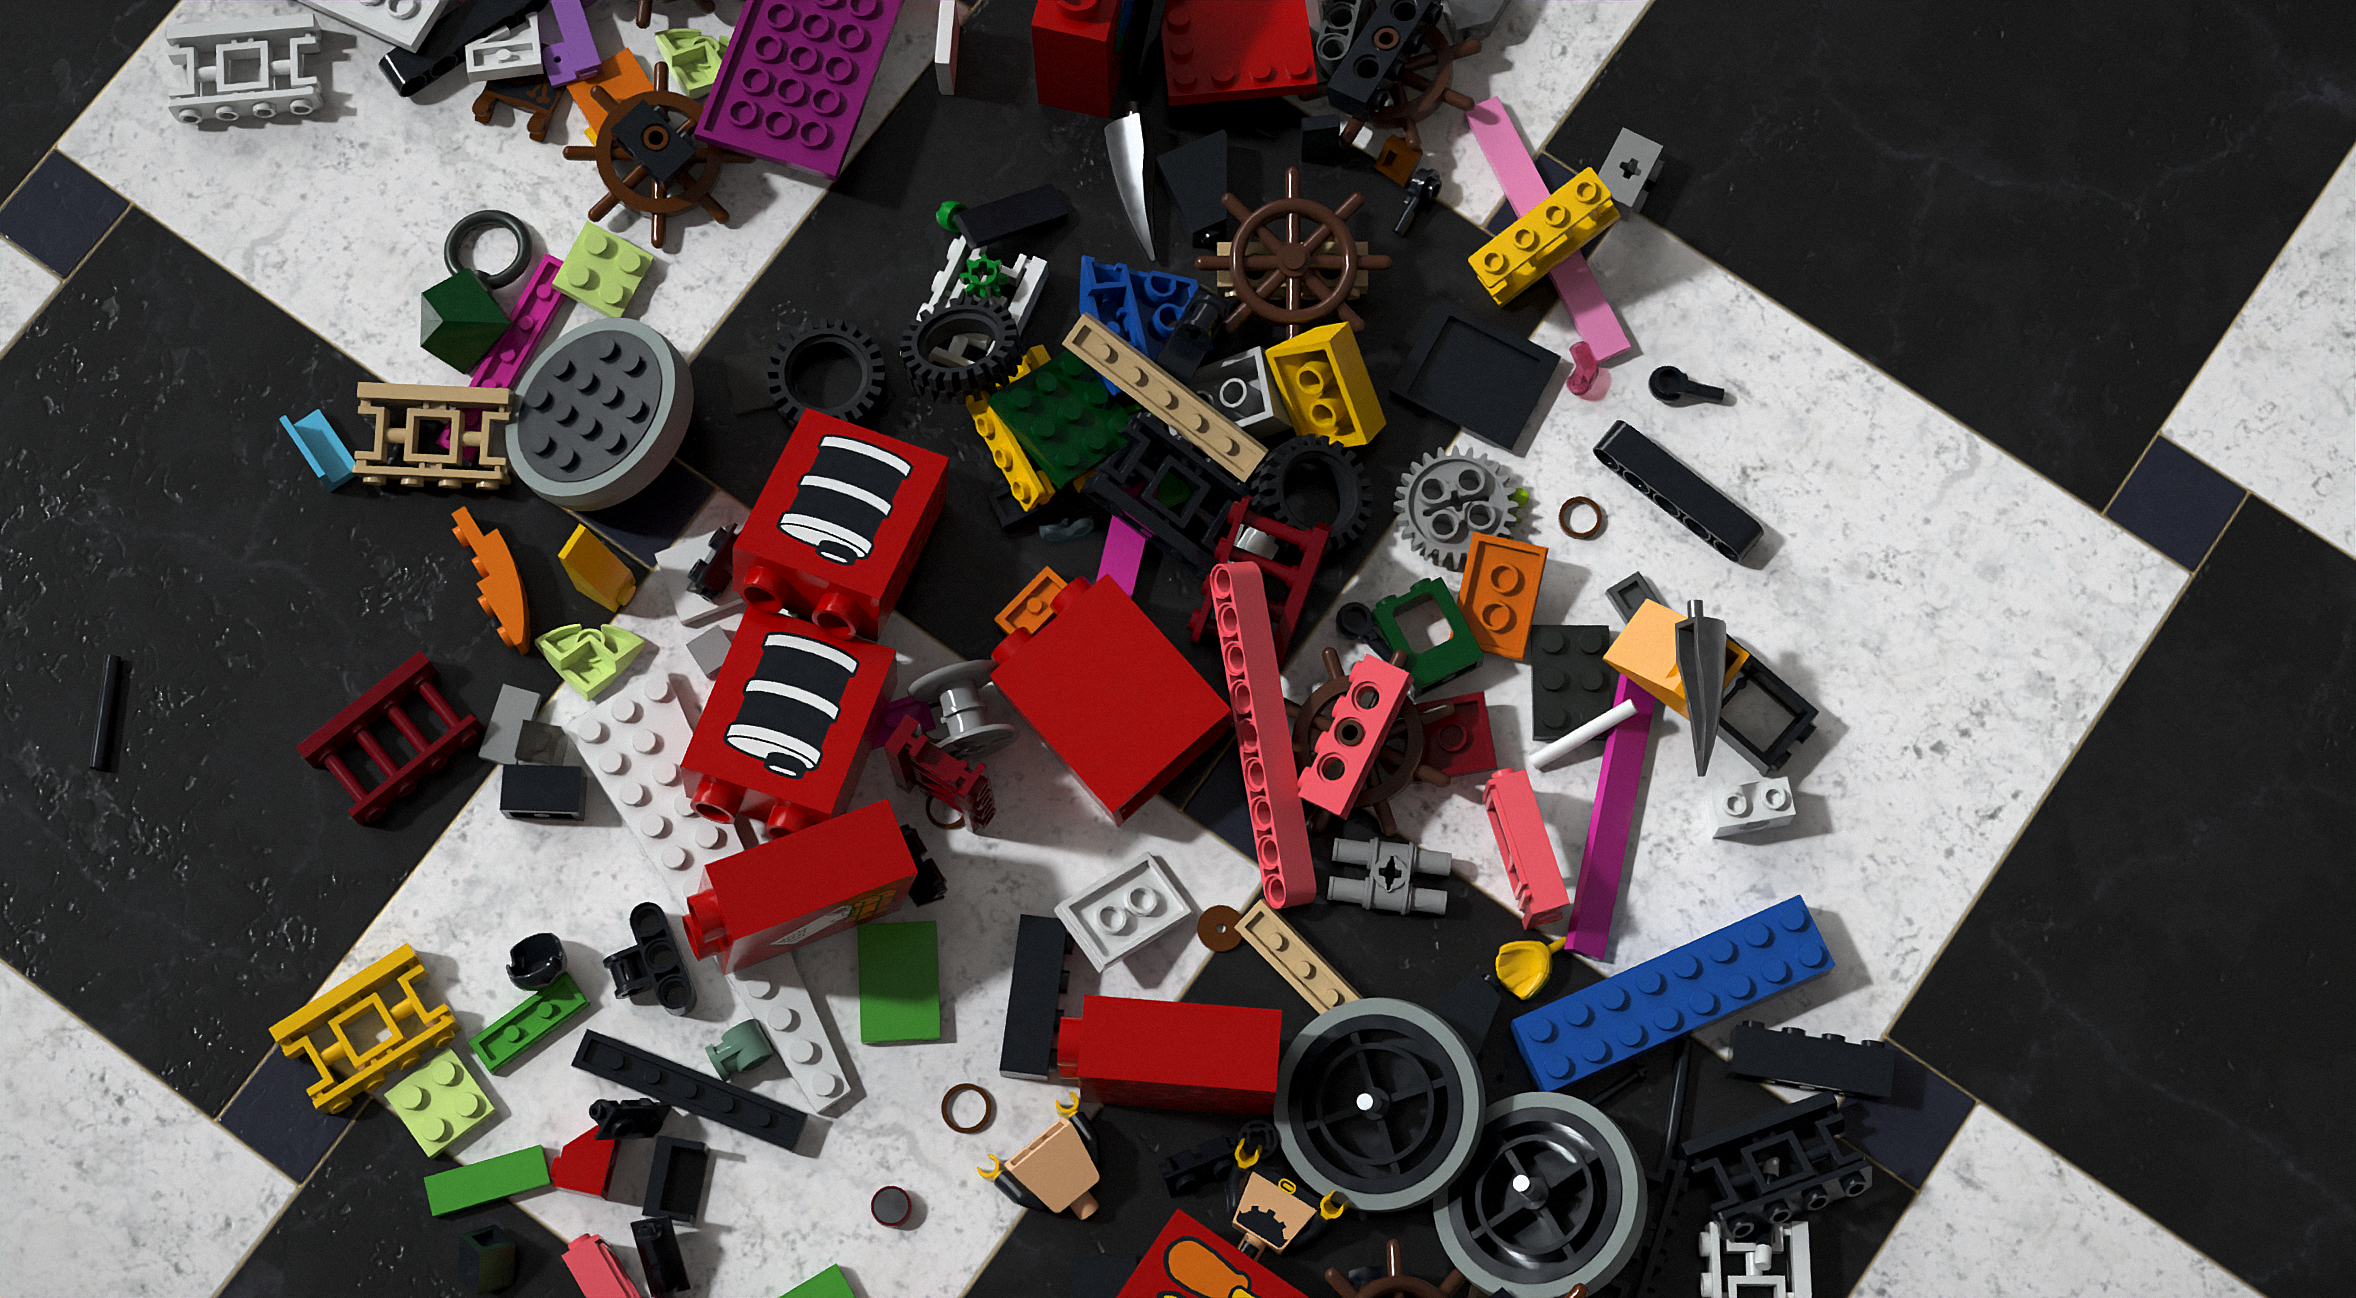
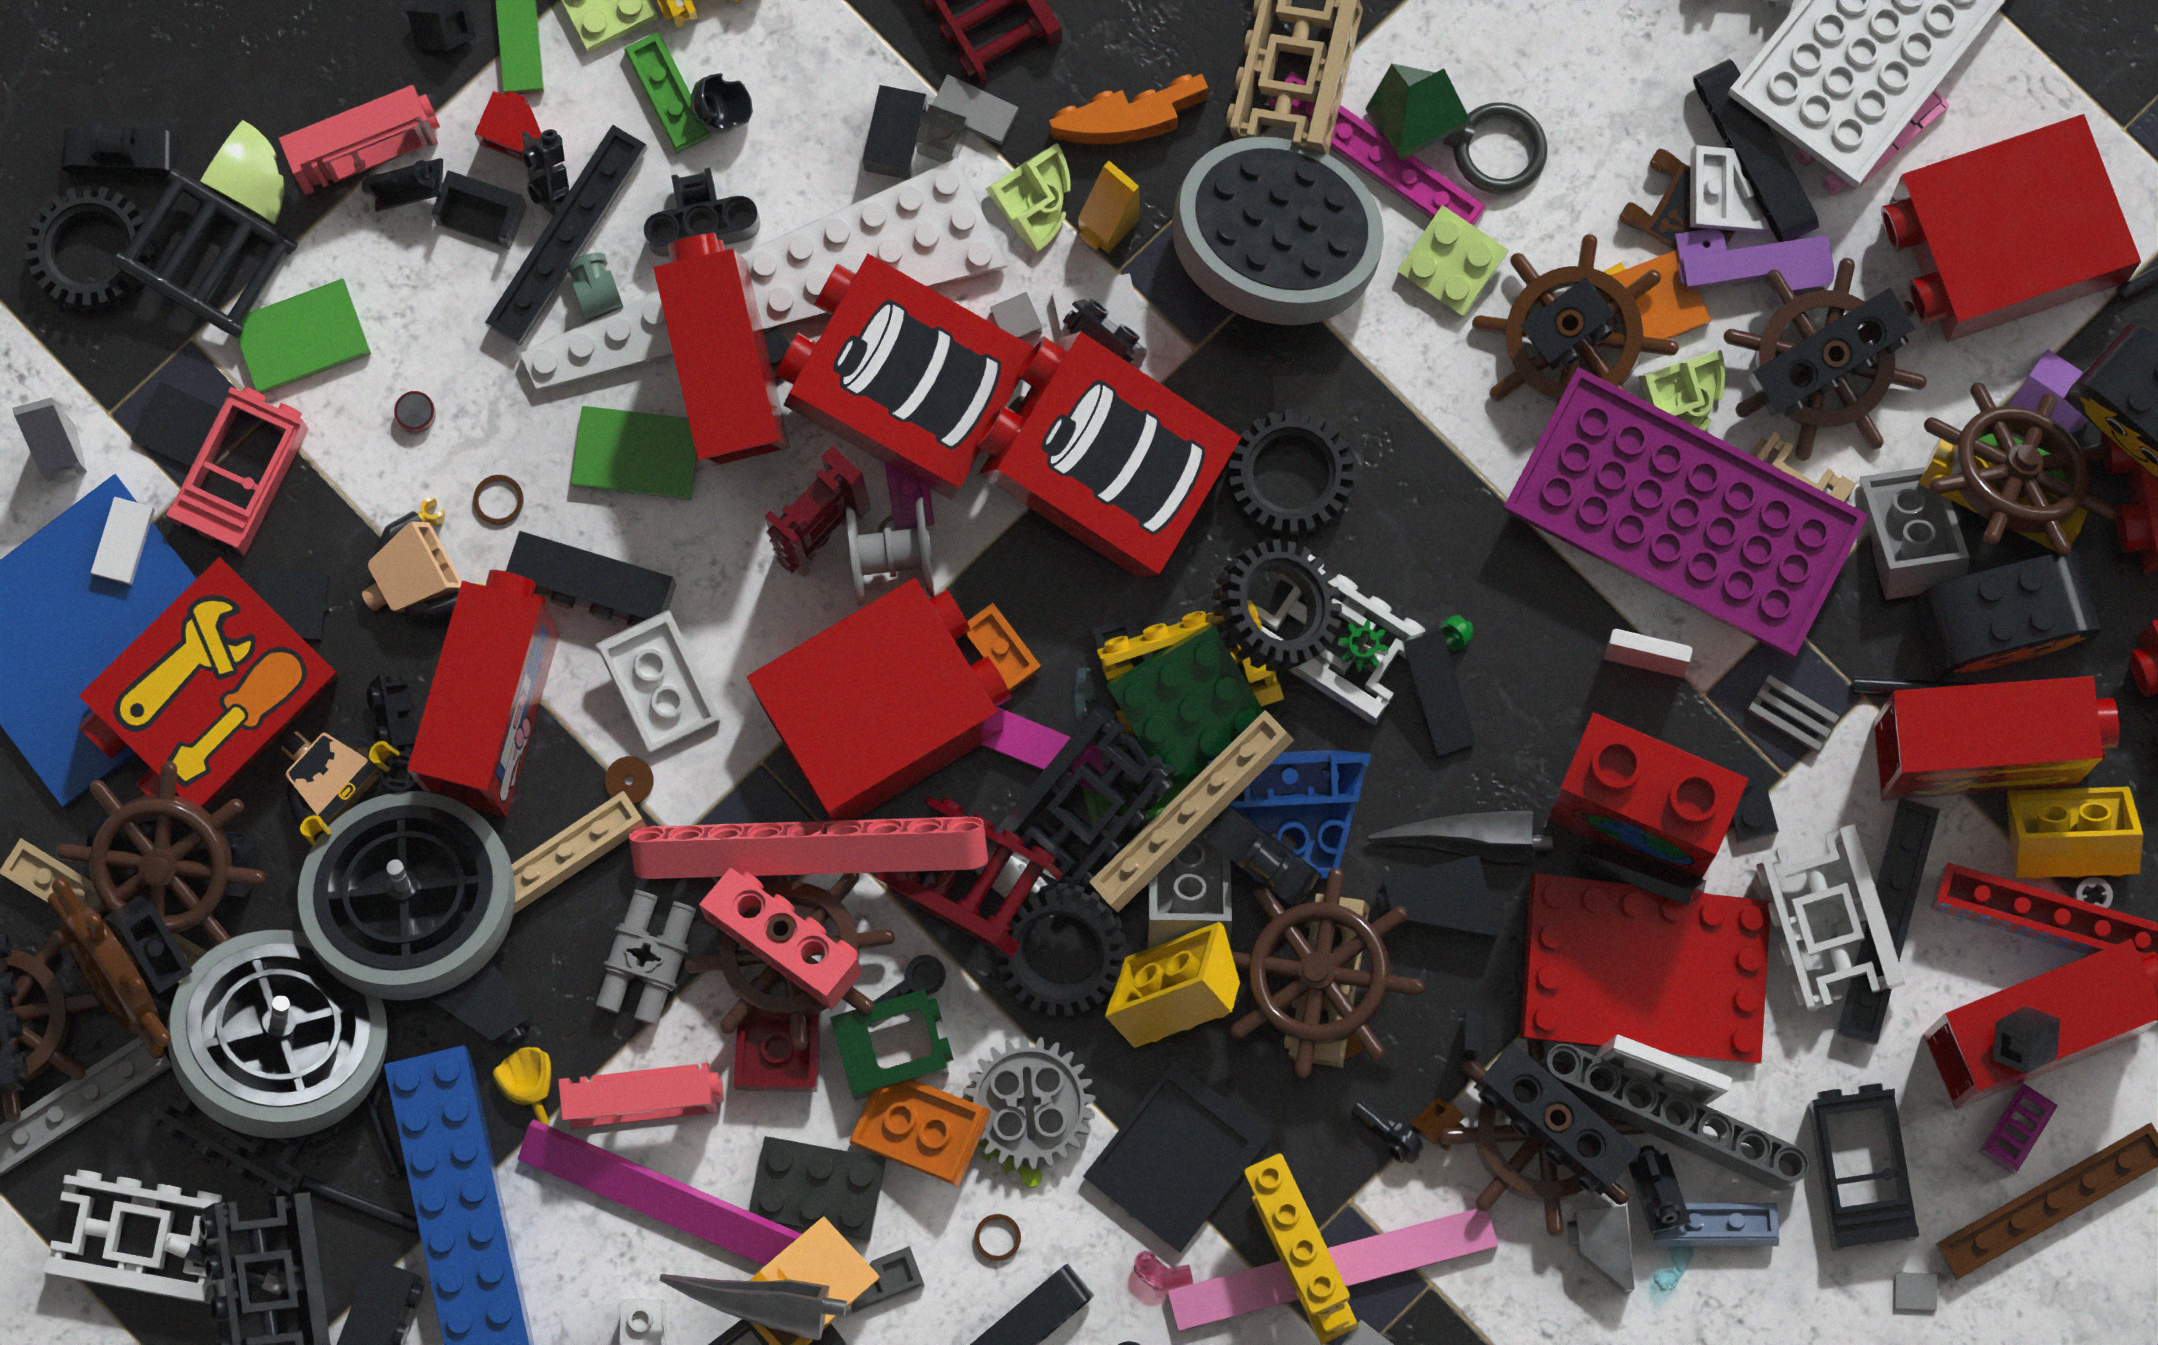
camera: 105 degrees right, 5 degrees up
black hinge [900,824,948,908] -> none
white bar [1529,699,1638,770] -> none

